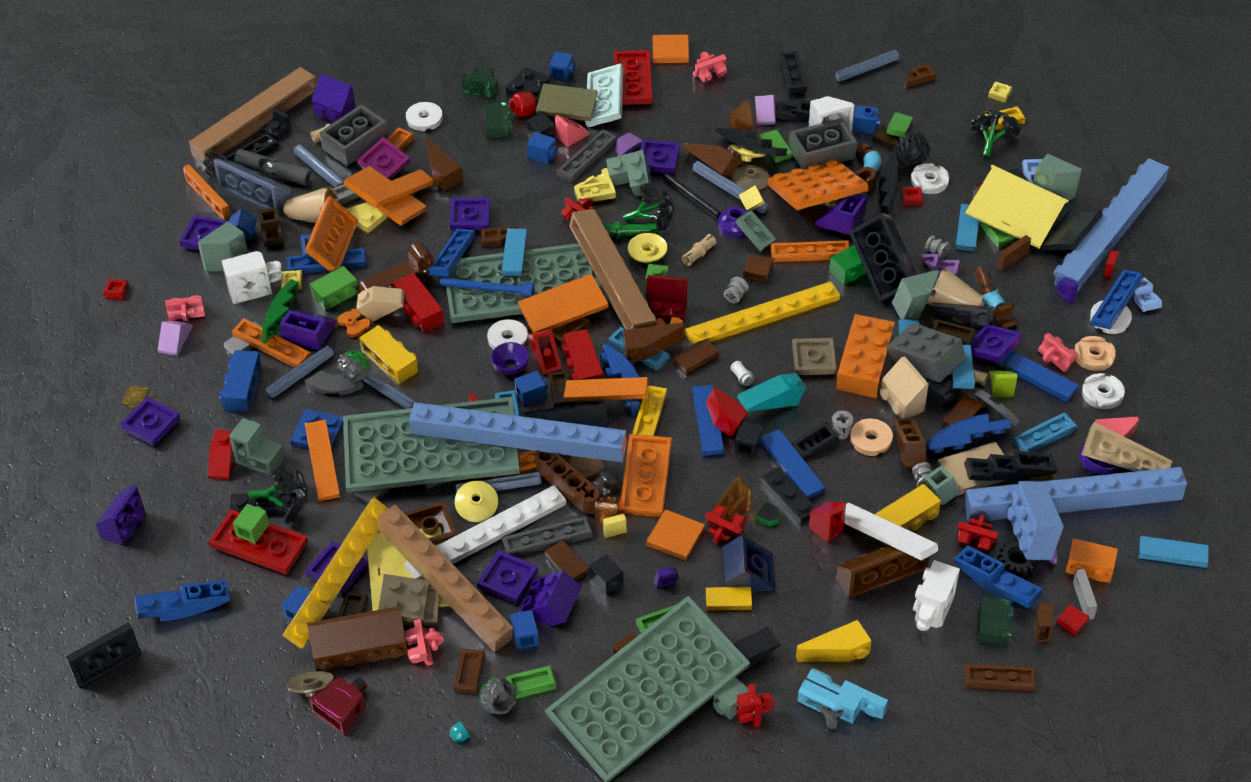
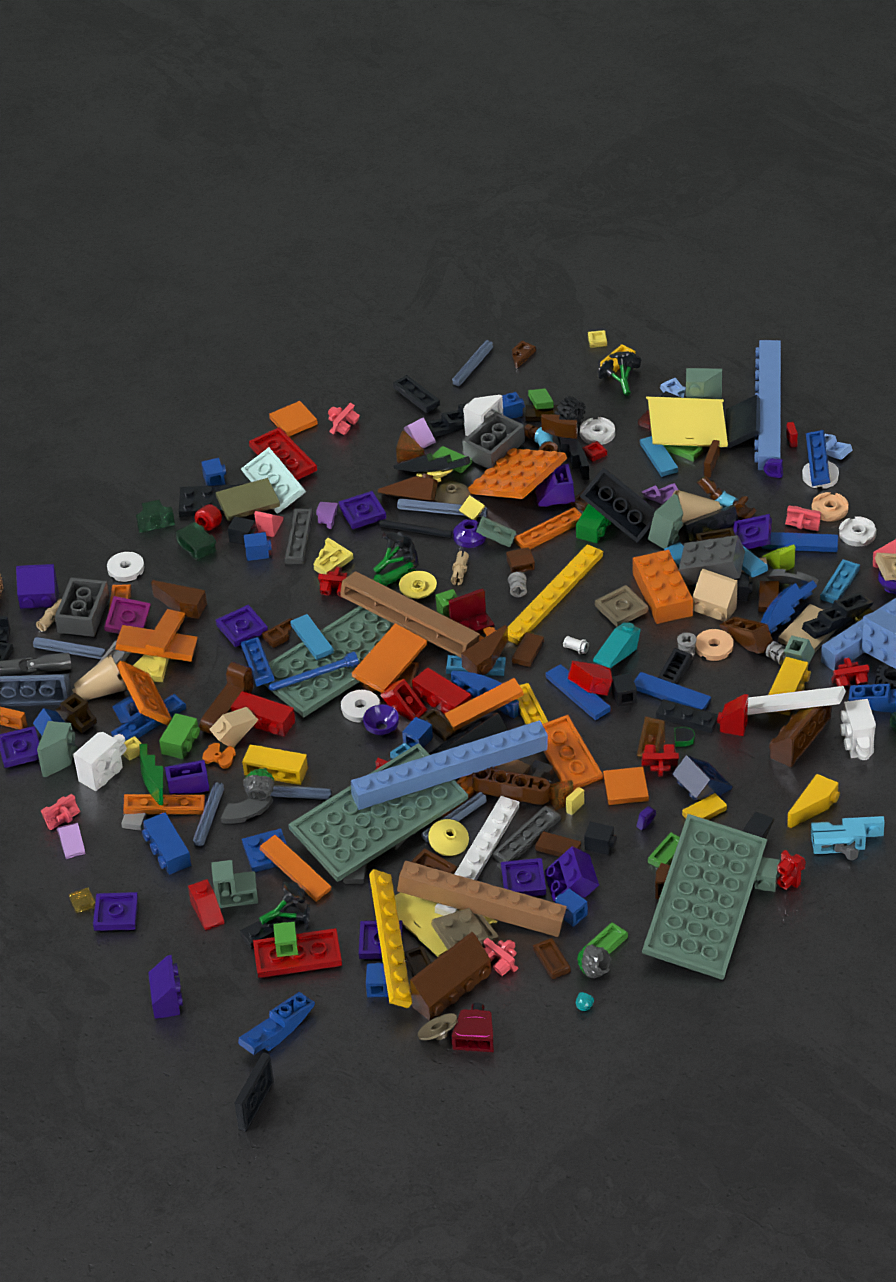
camera: 30 degrees left, 5 degrees down
sand green brick [606,150,653,198] -> none
light grey bush [924,235,951,260] -> none
none -> reddish brown slope [541,414,577,439]

